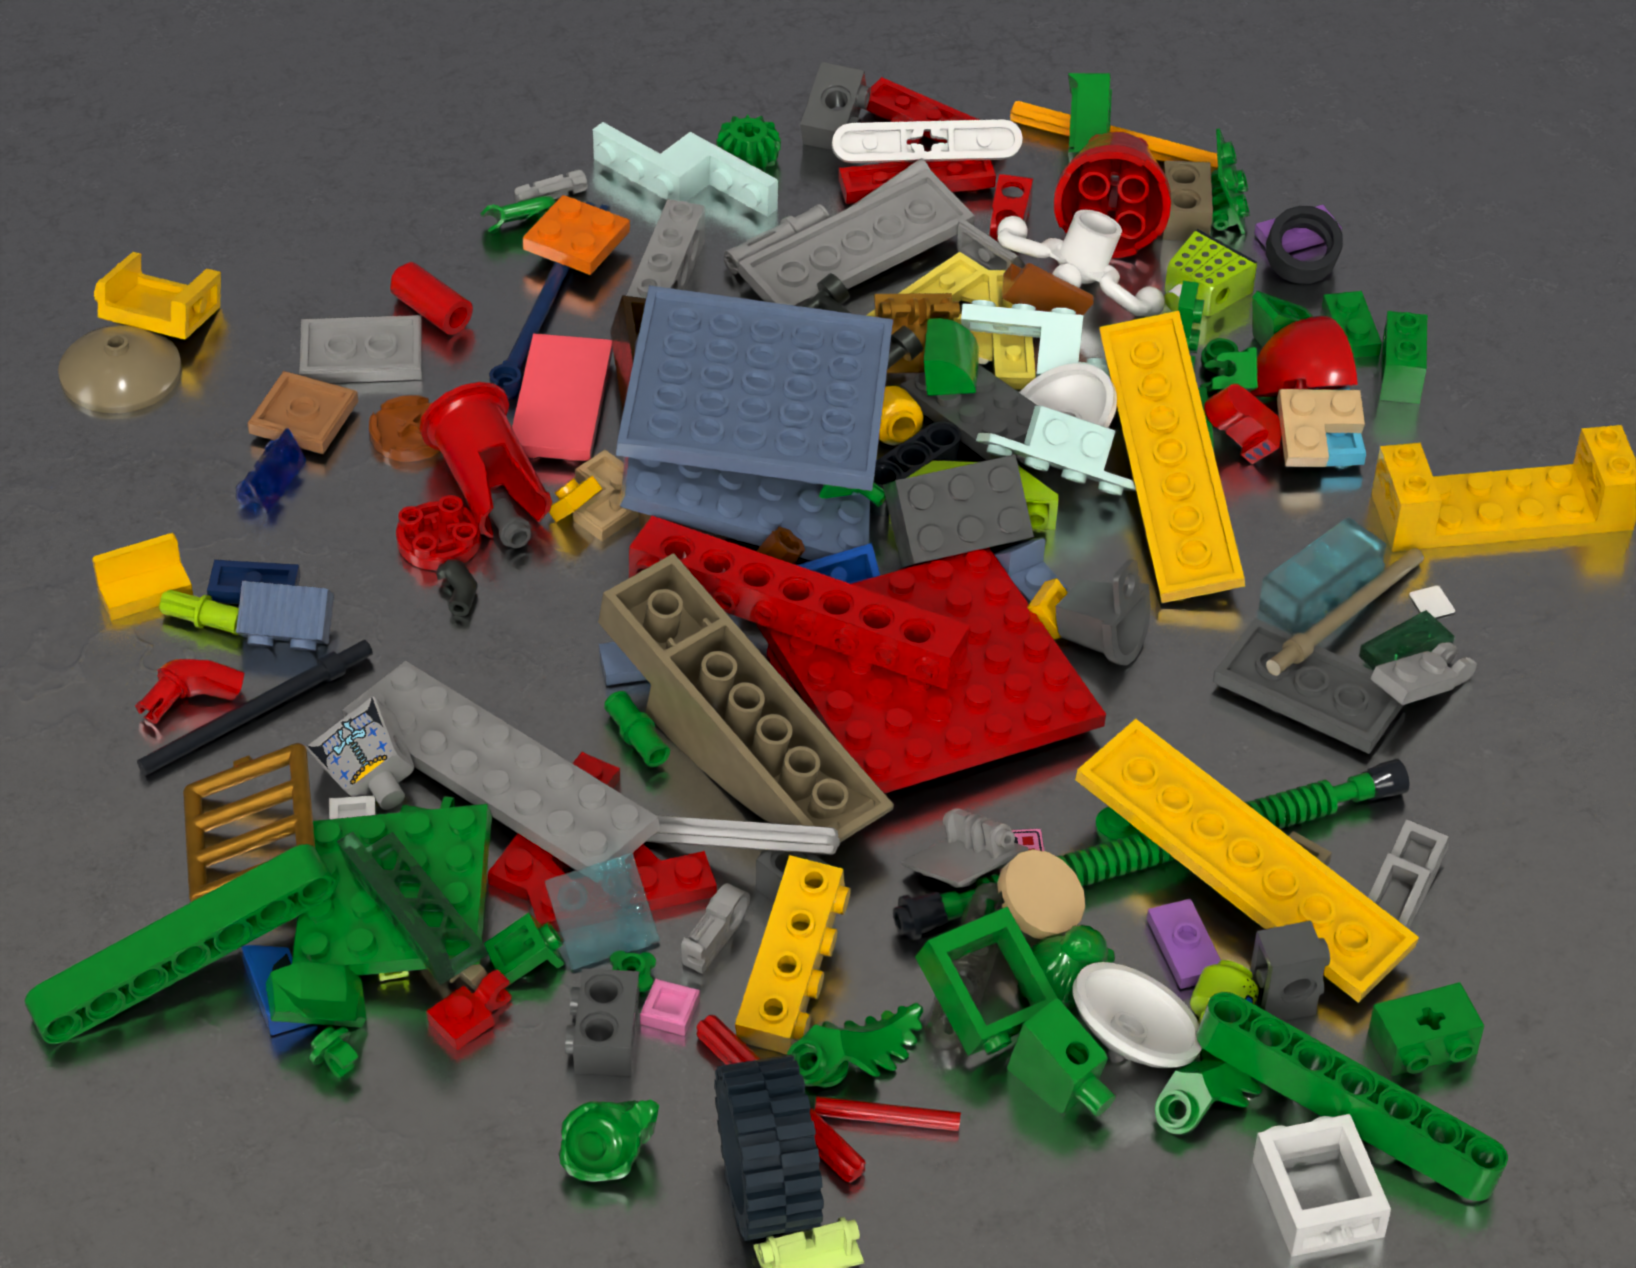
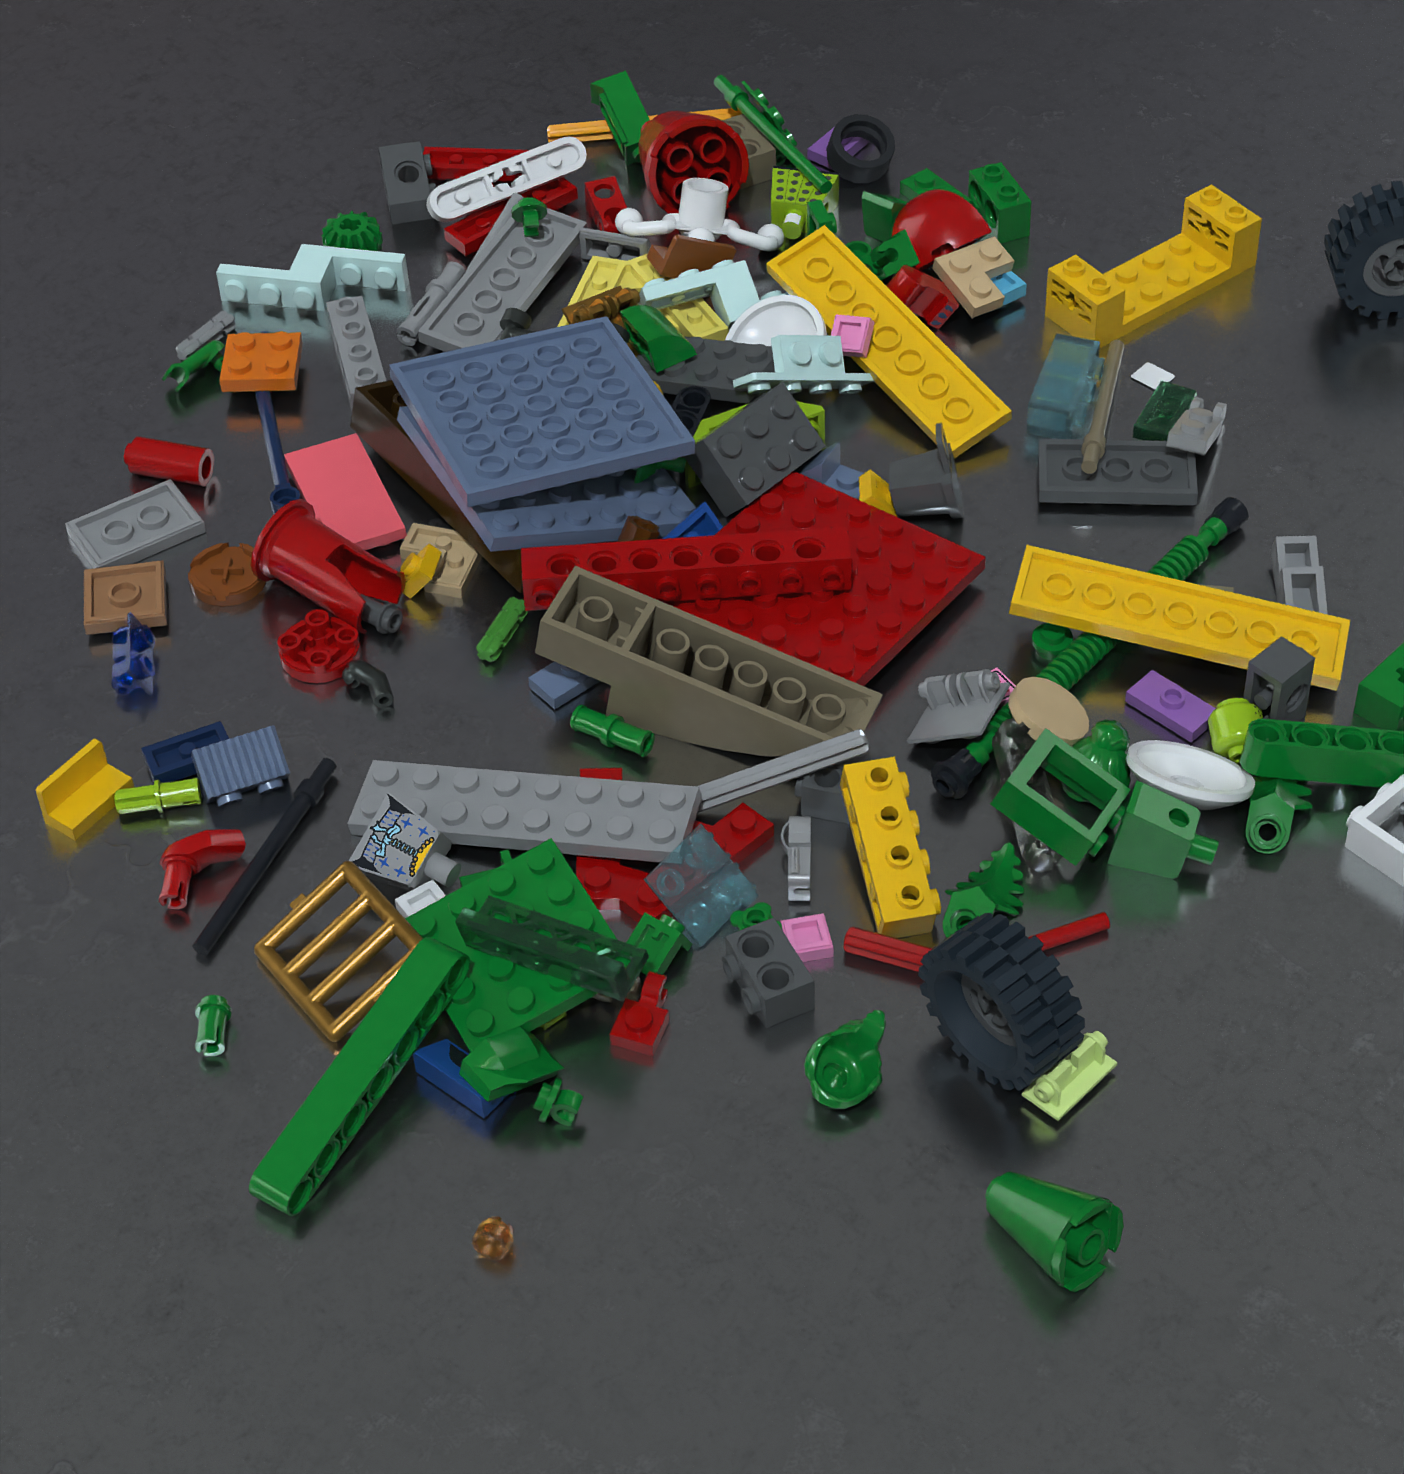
camera: 25 degrees left, 0 degrees up
none -> green pin [195,995,232,1056]
none -> clear orange hinge [472,1216,515,1260]
none -> bright green axle [476,597,528,663]
none -> green plate [511,197,547,237]
none -> green bar [714,75,832,194]
none -> bright pink tile [831,314,875,358]

